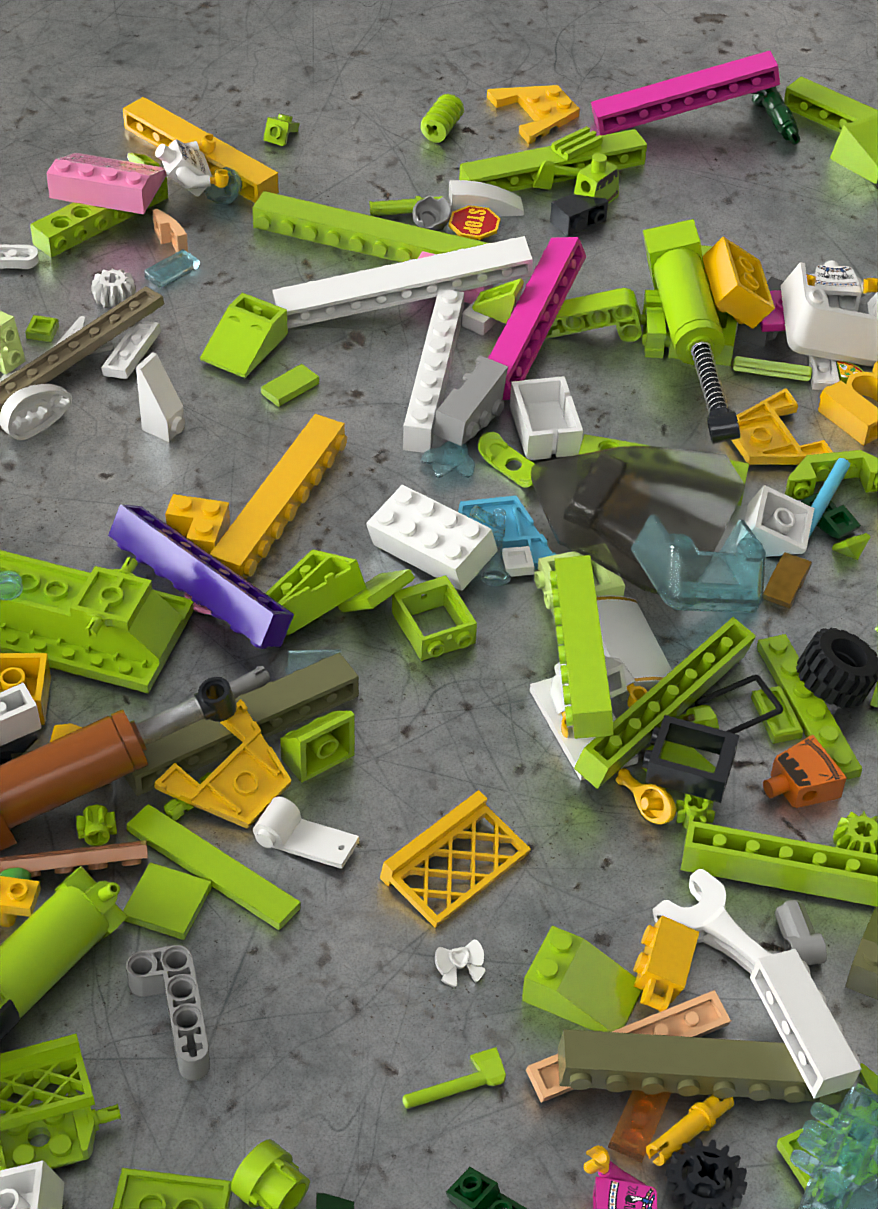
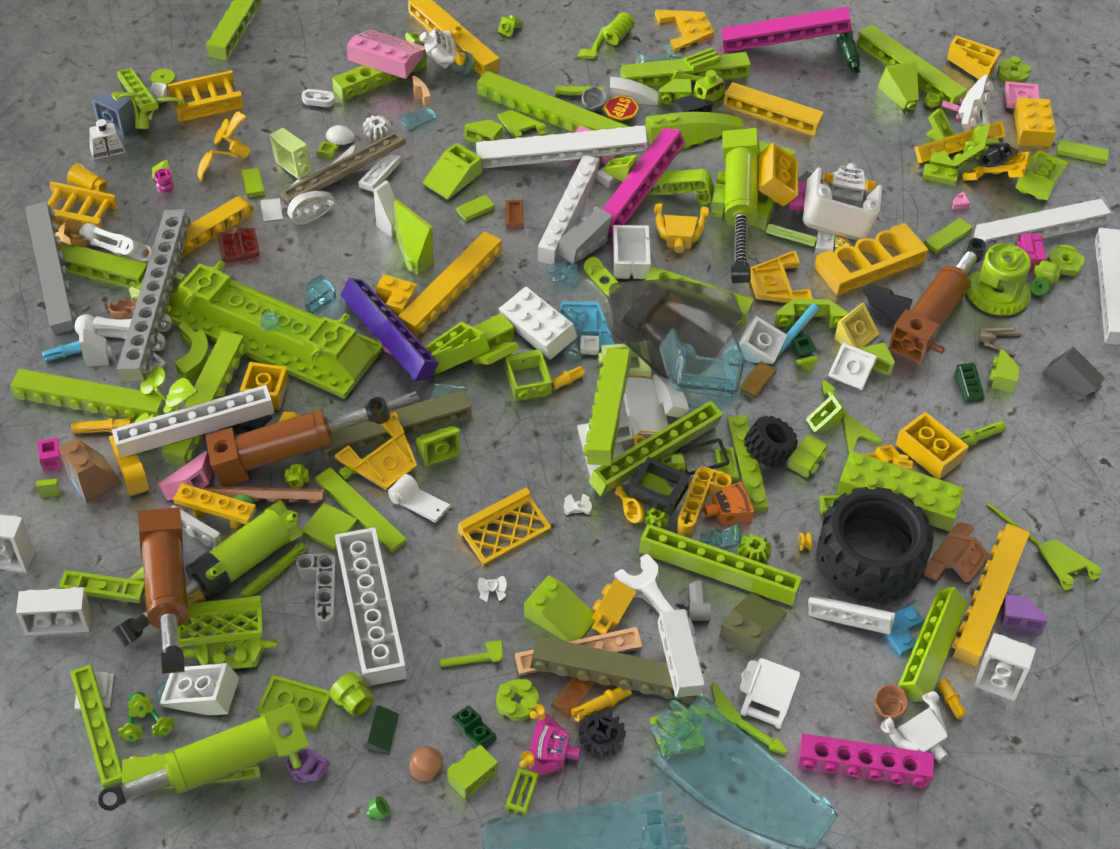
camera: 10 degrees right, 5 degrees up
none -> lime axle [240,542,308,598]
none -> clear light blue slope [305,274,336,314]
none -> white hat [326,125,355,145]
none -> white brick [335,527,407,686]
none -> lime slope [394,199,434,275]
none -> lime slope [464,120,503,143]
none -> lime brick [474,313,514,348]
none -> lime plate [496,679,539,721]
none -> lime flag [497,110,546,139]
none -> dark orange tile [506,200,524,229]
none -> yellow axle [551,366,585,391]
none -> white piece [564,494,592,515]
none -> lime piece [577,27,606,59]
none -> clear light blue piece [636,44,681,63]
none -> lime wedge [645,112,745,150]
none -> white slope [653,374,689,418]
none -> yellow torso [654,203,709,253]
none -> lime slope [658,79,692,104]
none -> yellow beam [677,467,732,538]
none -> clear light blue slope [700,524,742,550]
none -> yellow brick [723,82,824,136]

